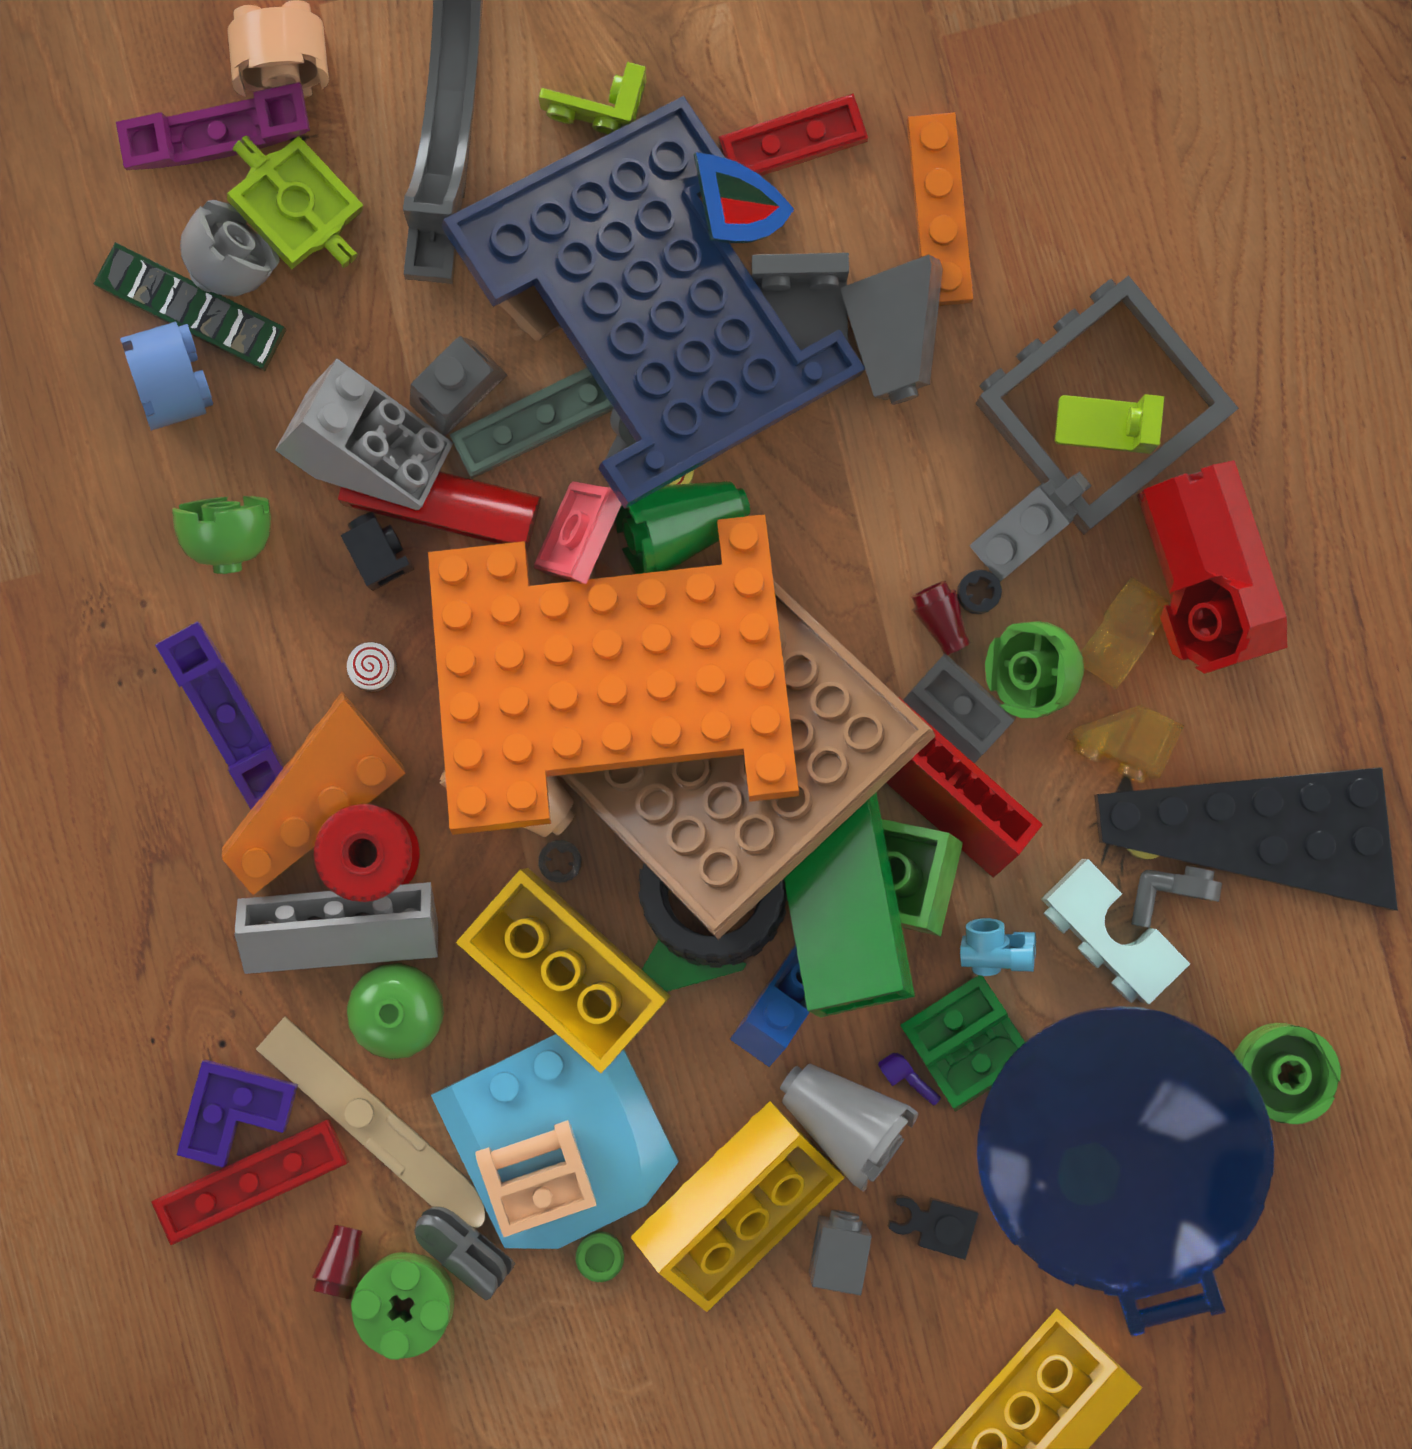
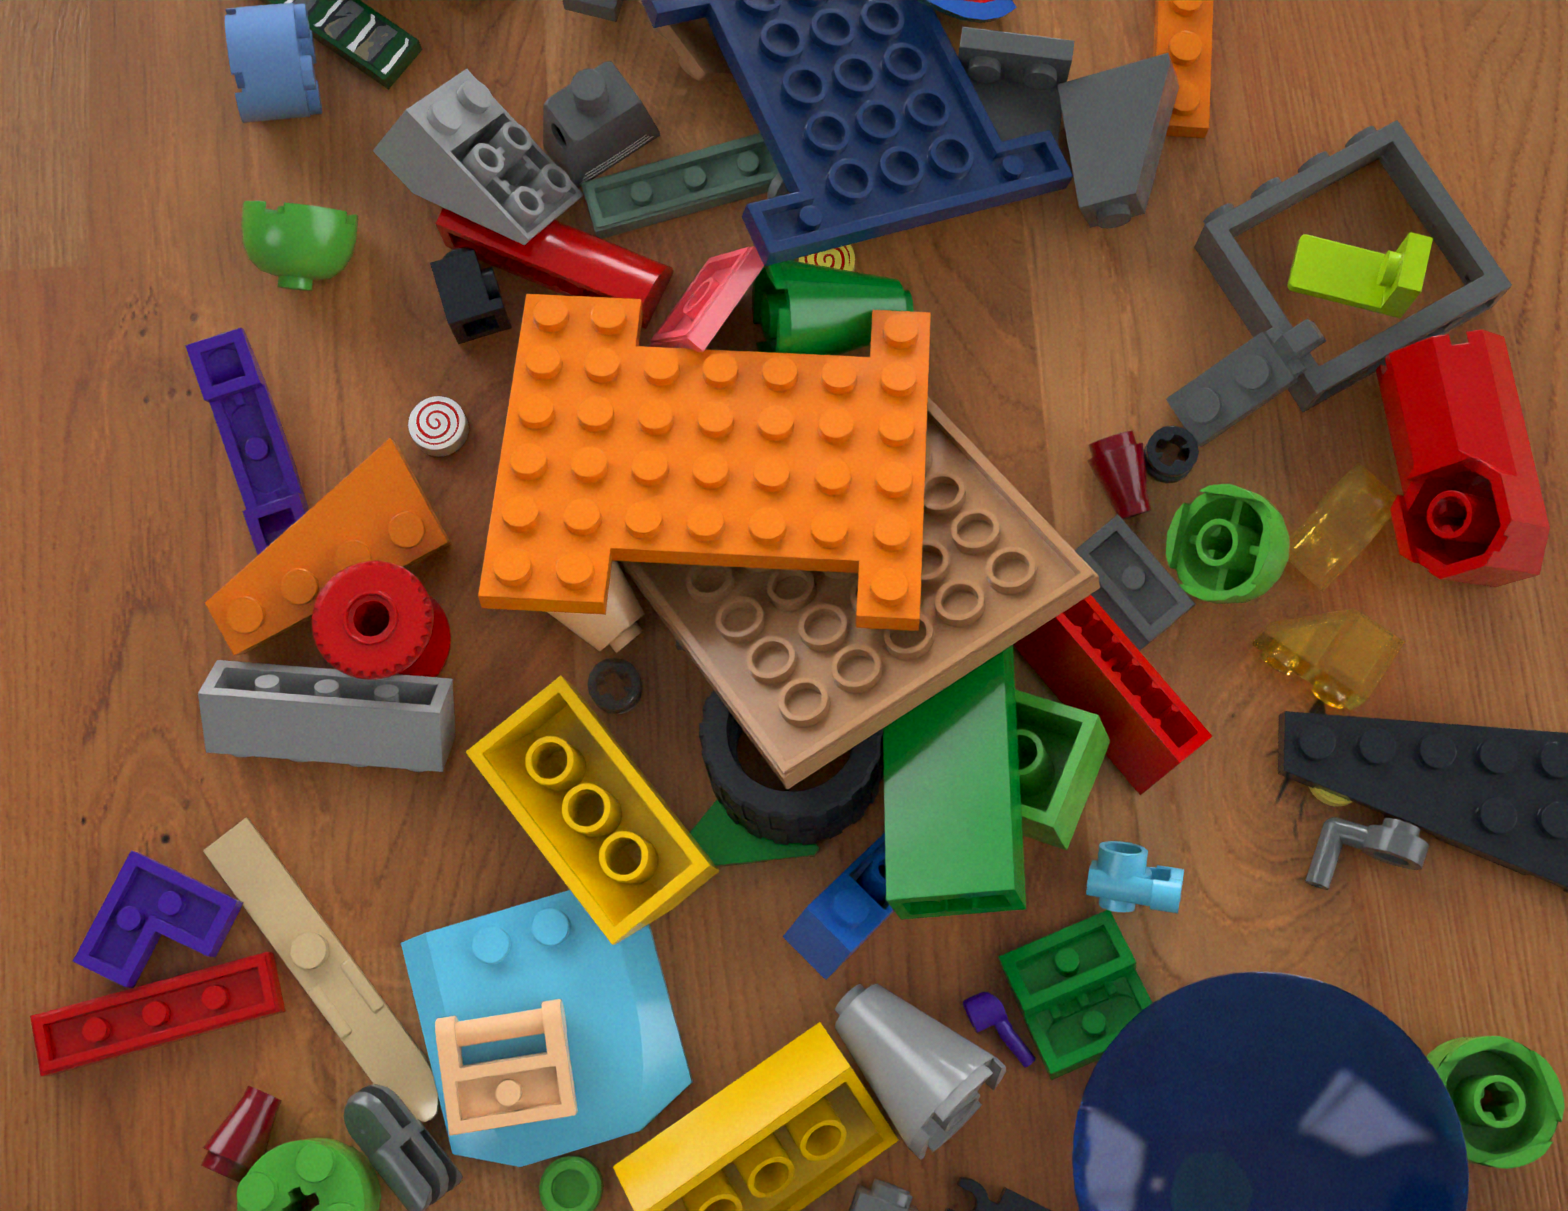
camera: 15 degrees right, 10 degrees down
bright green cylinder [346,963,444,1060] -> none
light aqua arch [1041,859,1190,1005] -> none

